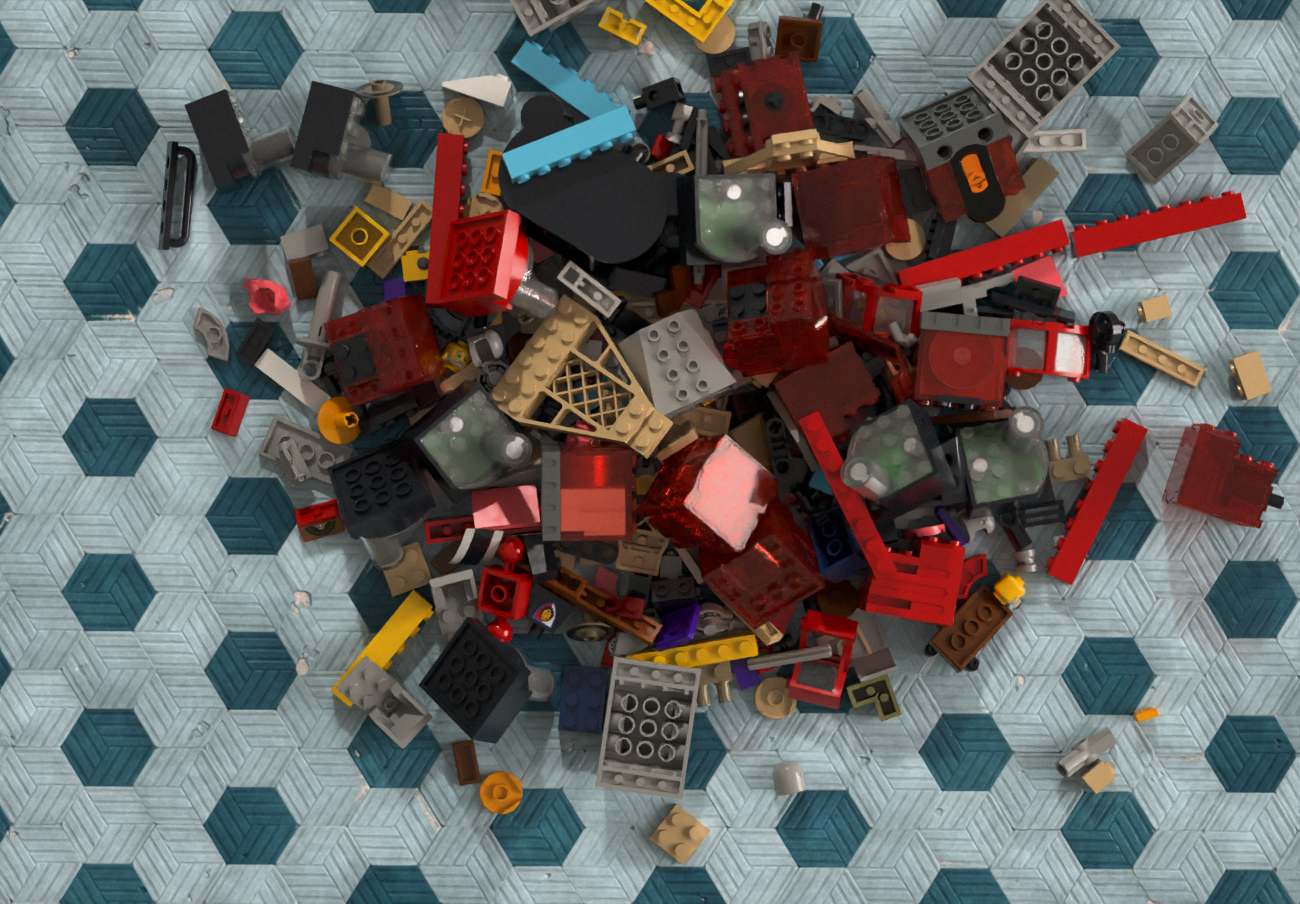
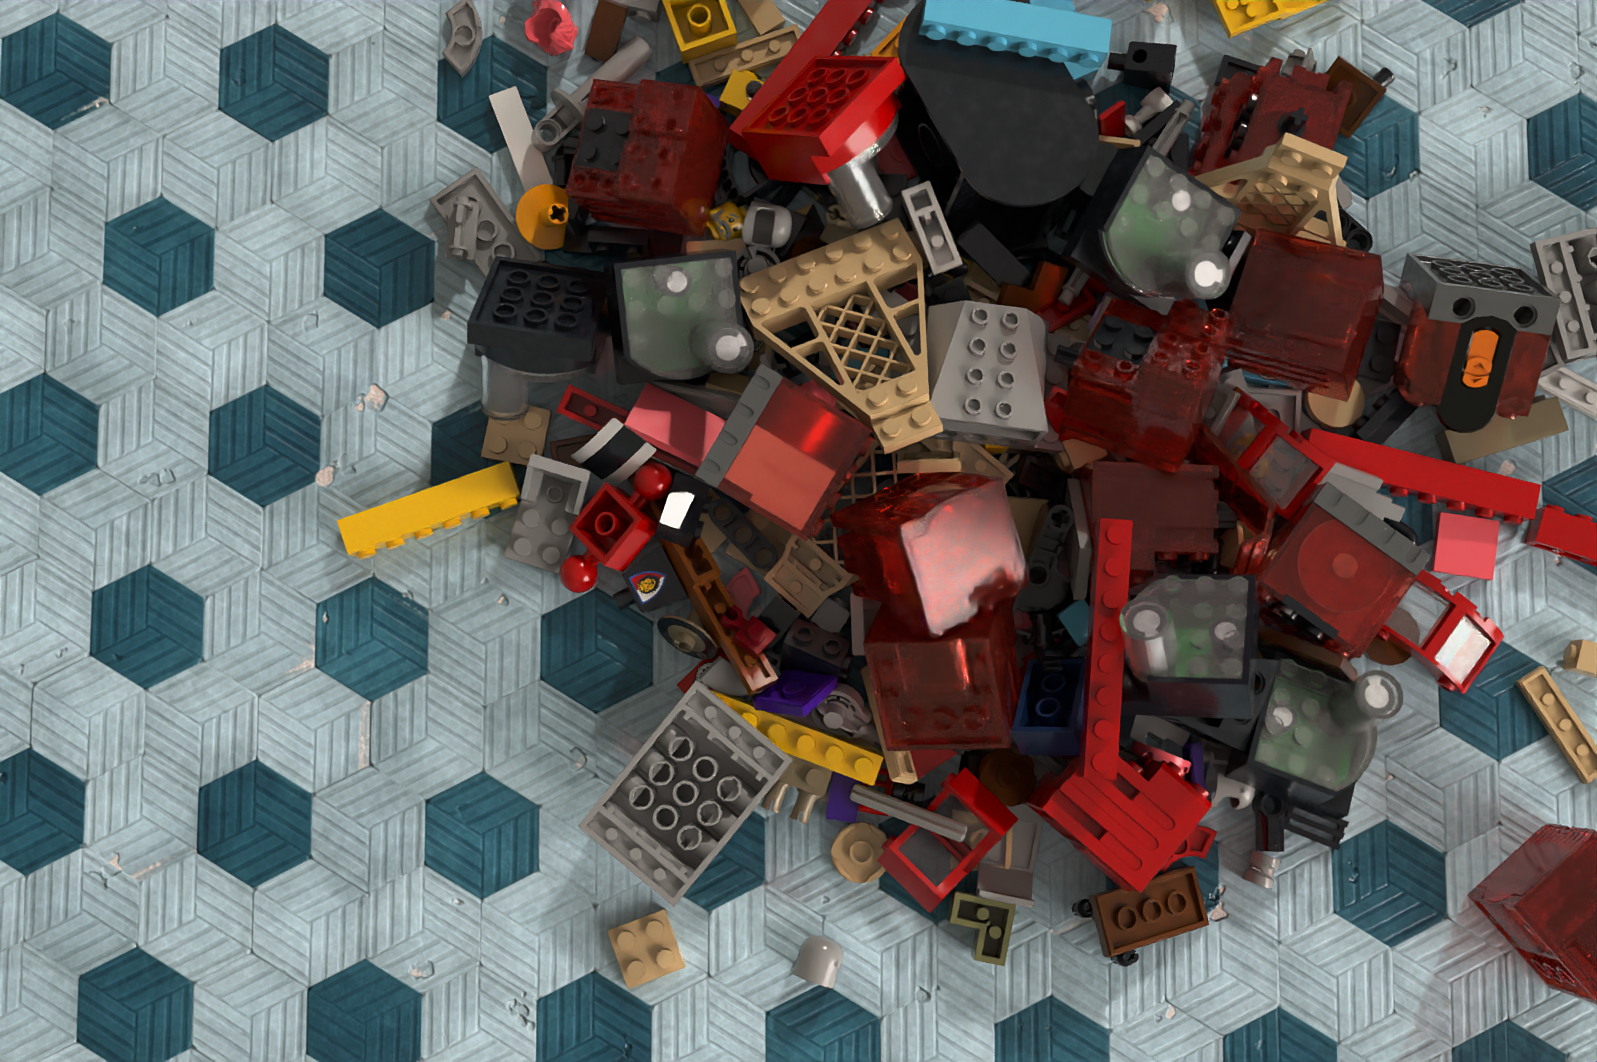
camera: 25 degrees right, 5 degrees down
red slope [211,388,250,437] -> none
black plate [234,318,276,366] -> none
red panel [295,499,345,542] -> none
light grey bracket [336,656,433,749] -> none
black piece [419,617,557,744] -> none
reddish brown tile [452,739,481,786] -> none
light orange tile [480,771,523,814] -> none
dark blue brick [558,663,608,735] -> none
leg [635,454,657,495] -> none
tan tile [693,14,735,55] -> none
light grey piece [850,87,905,149] -> none
light grey arm [887,321,917,348] -> none
light grey plate [966,267,1014,292] -> none
black bracket [990,275,1075,324] -> none
yellow head [993,573,1025,605] -> none
dark tan brick [1044,434,1092,484] -> none
red brick [1045,418,1148,585] -> none
black pin [1088,311,1126,373] -> none

